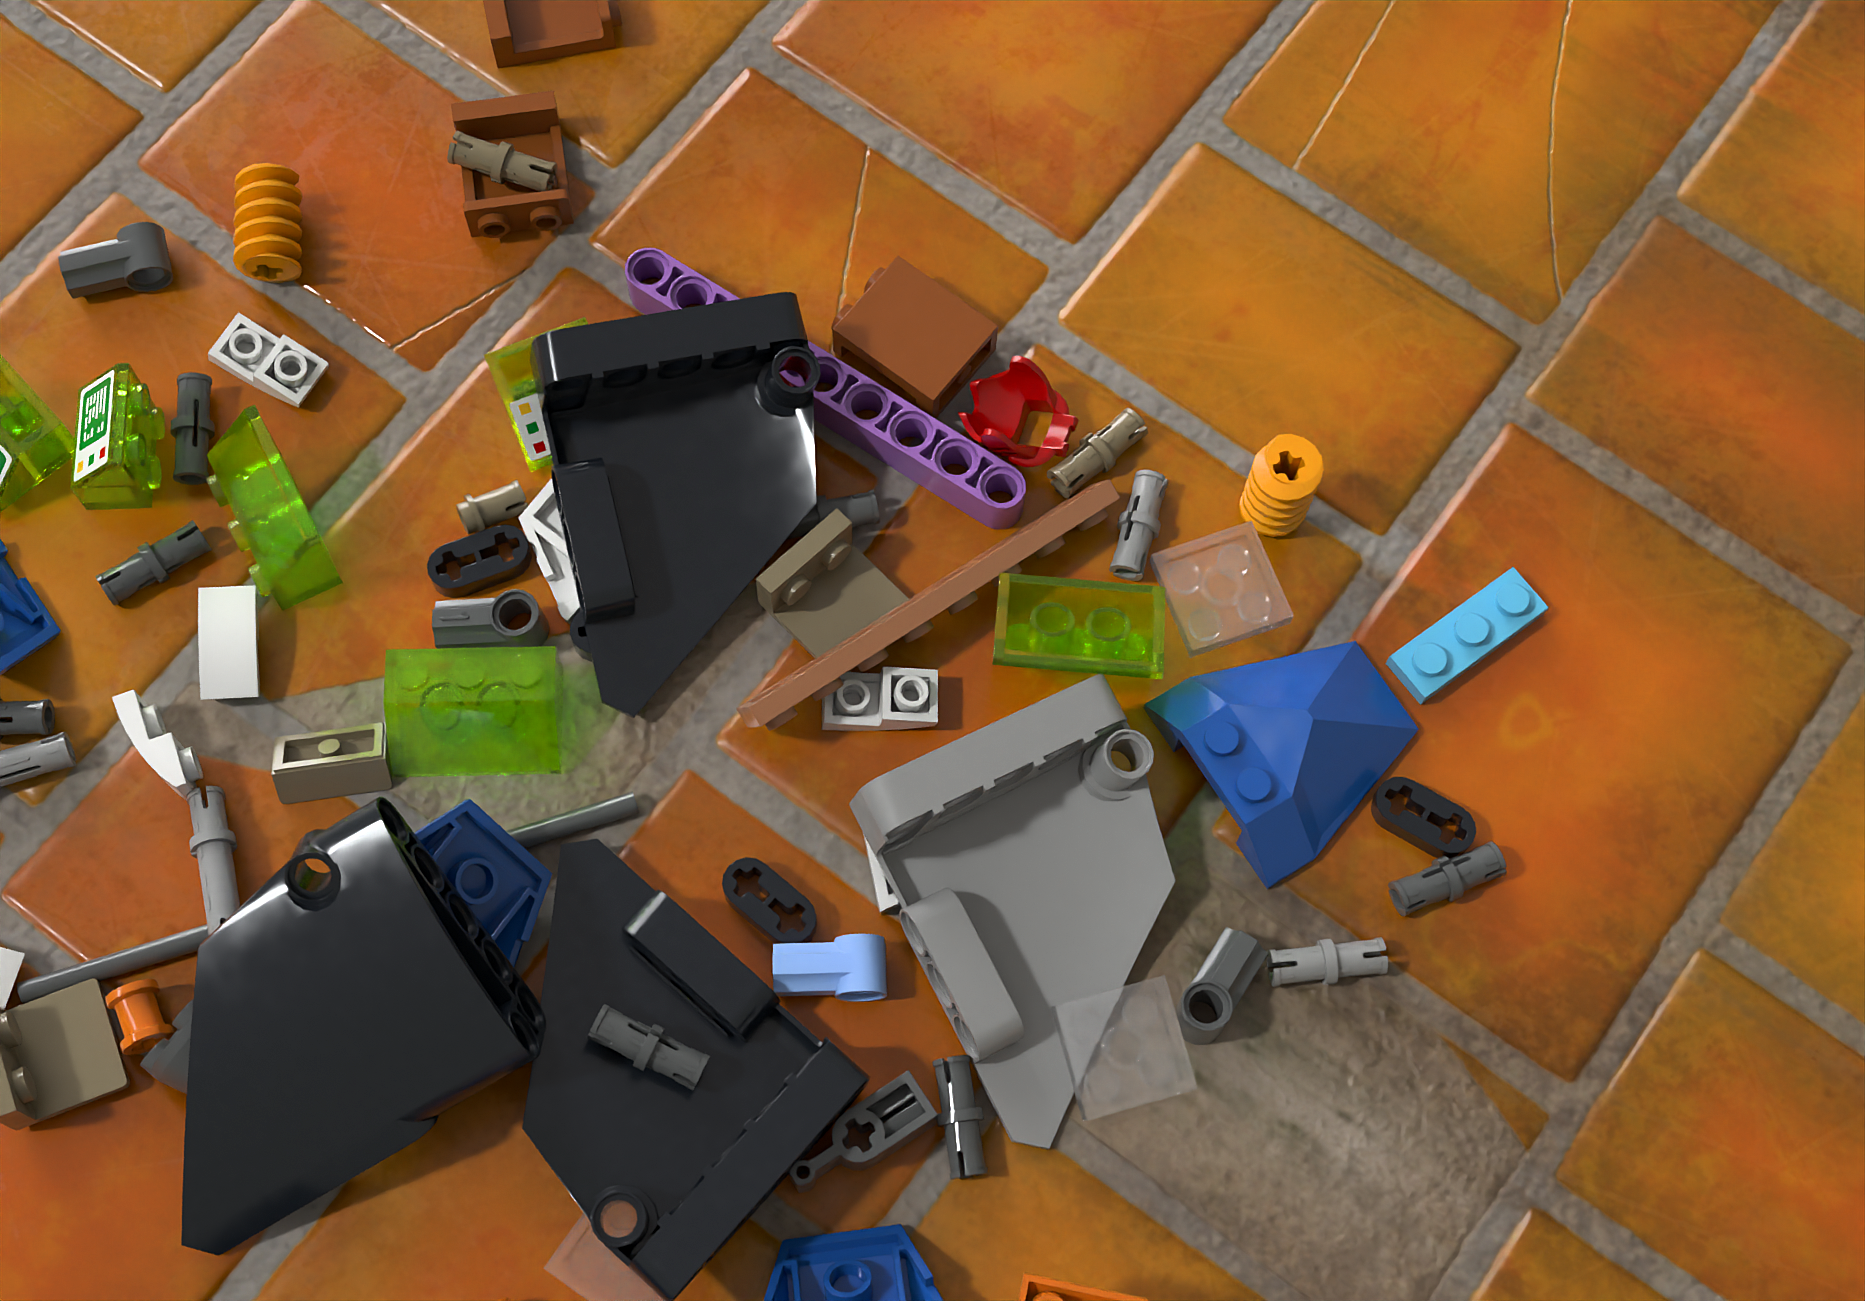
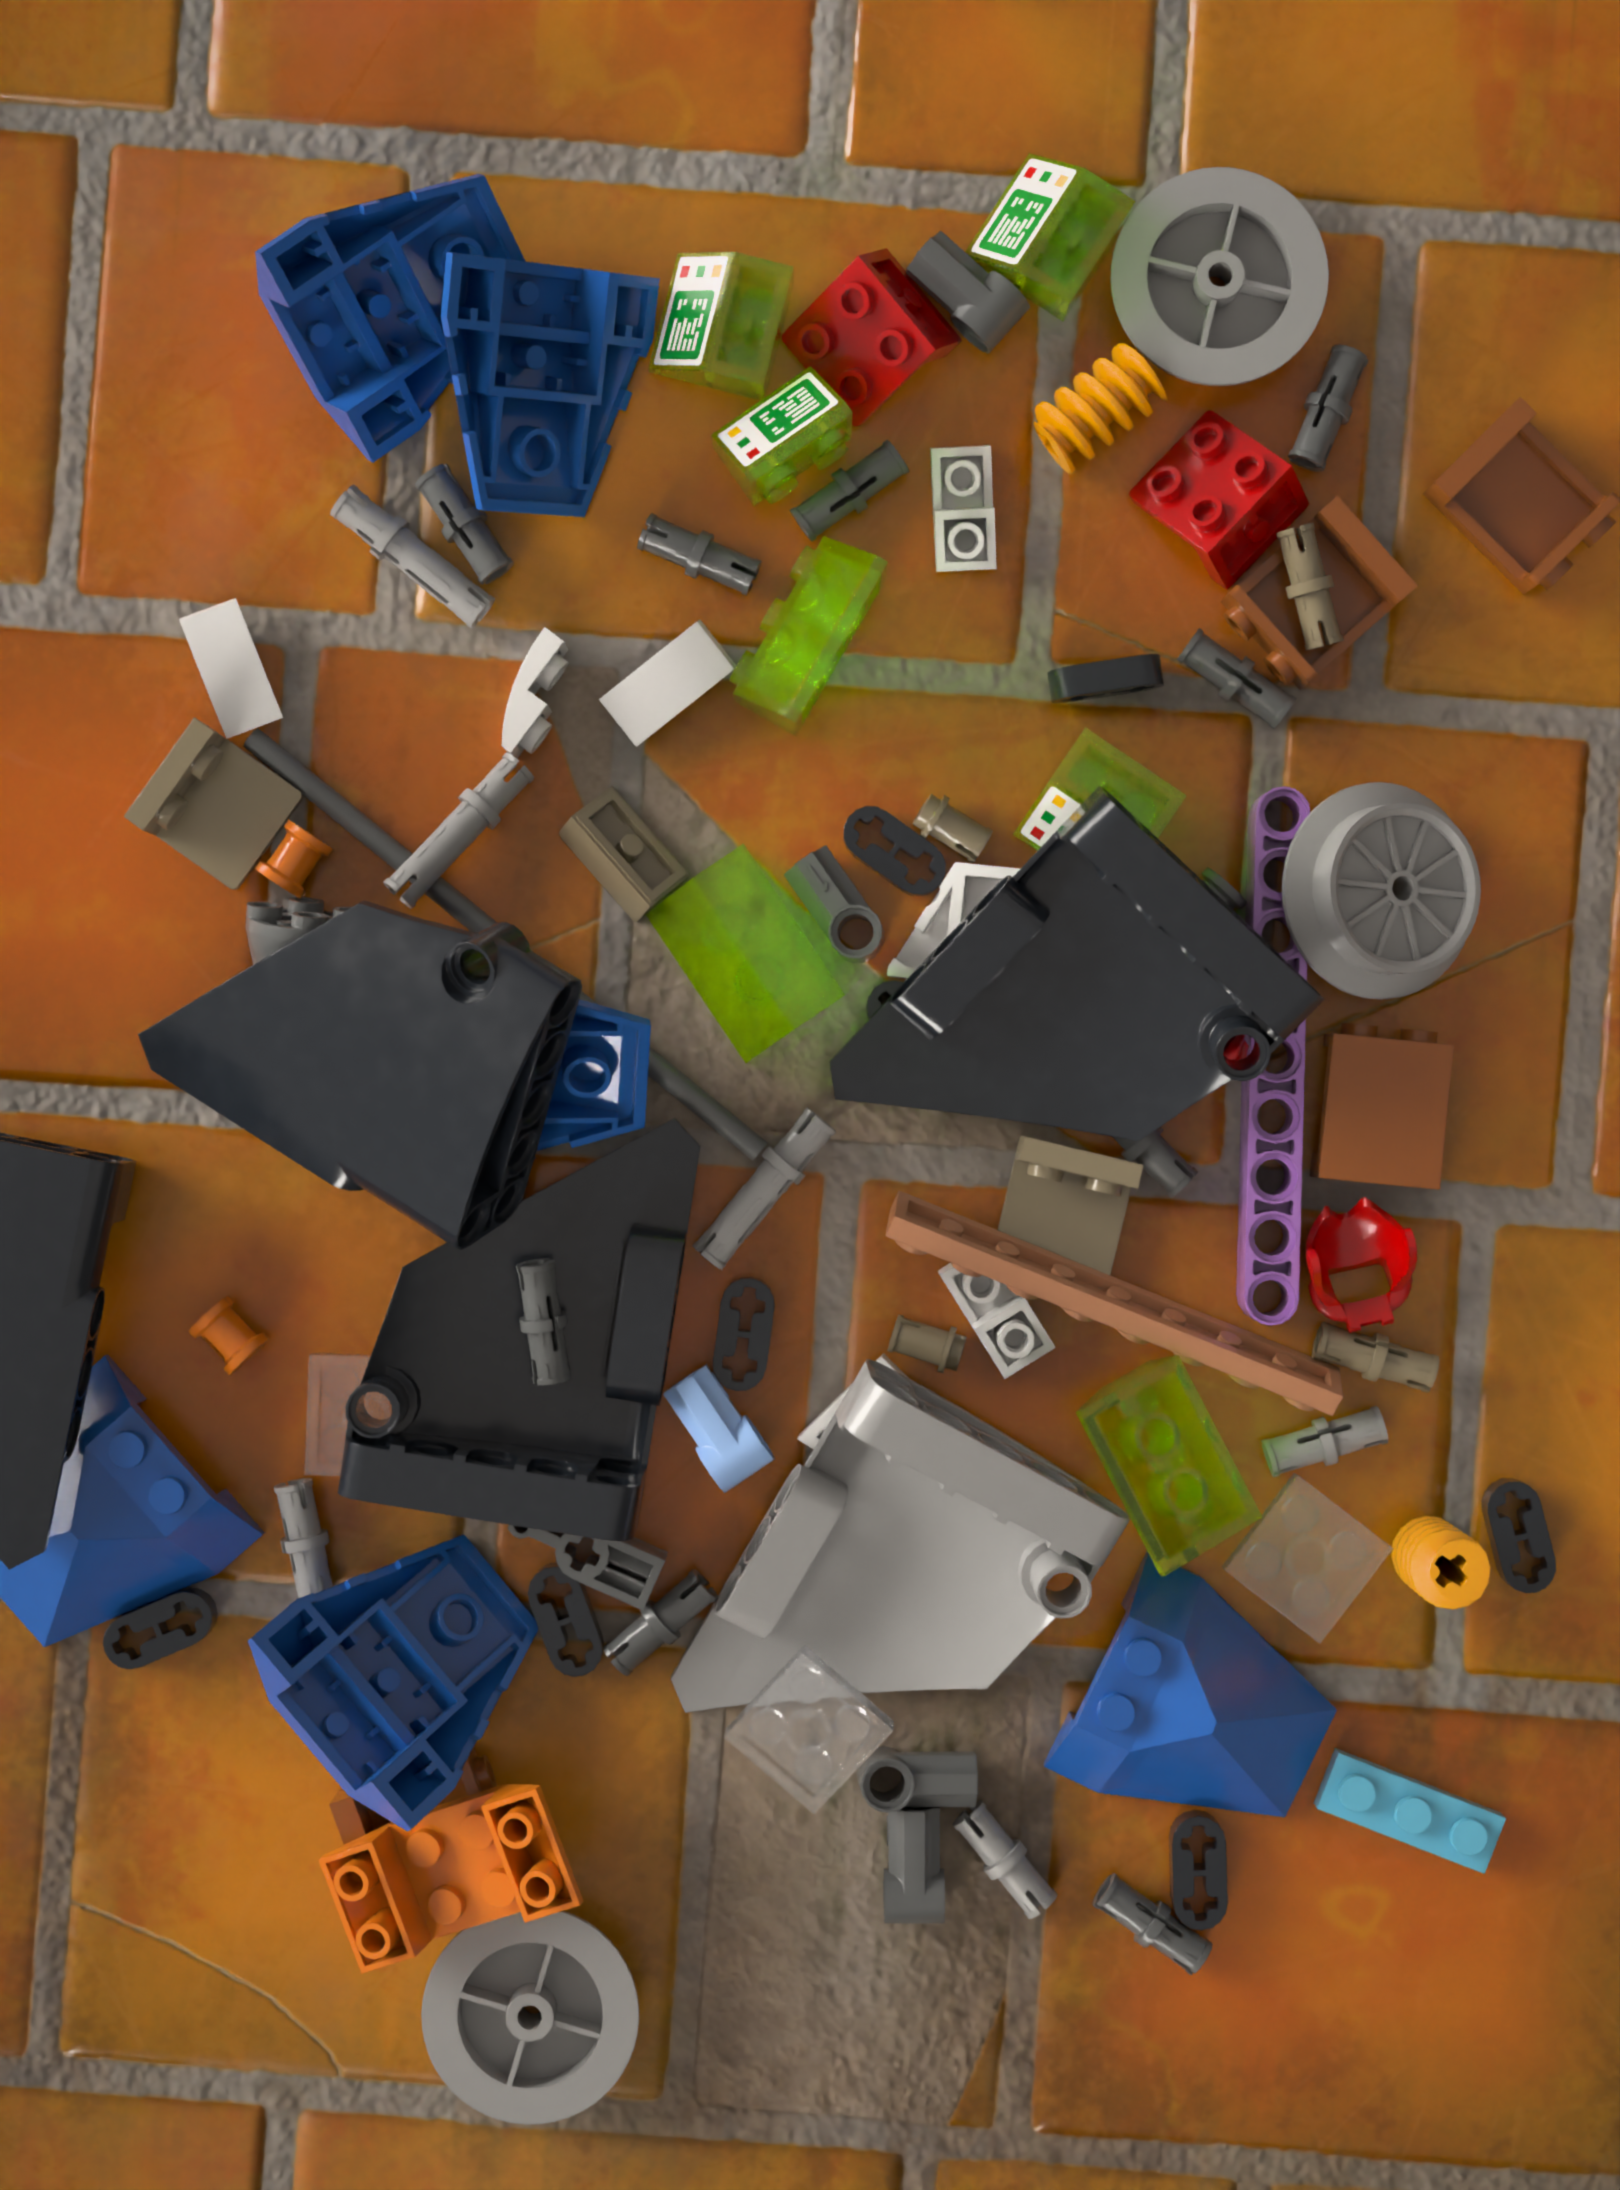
camera: 55 degrees right, 20 degrees up
none -> black beam [528,1562,604,1677]
none -> light grey pin [693,1107,836,1270]
none -> red bracket [781,248,962,427]
none -> dark grey piece [883,1807,945,1924]
none -> dark tan pin [887,1314,967,1373]
none -> clear neon green slope [965,153,1136,322]
none -> black beam [1047,654,1164,703]
none -> light grey piece [1110,167,1329,386]
none -> red bracket [1129,410,1310,590]
none -> dark grey pin [1177,628,1297,729]
none -> light grey piece [1282,782,1481,999]
none -> dark grey pin [1288,344,1369,472]
none -> black beam [1481,1478,1556,1593]

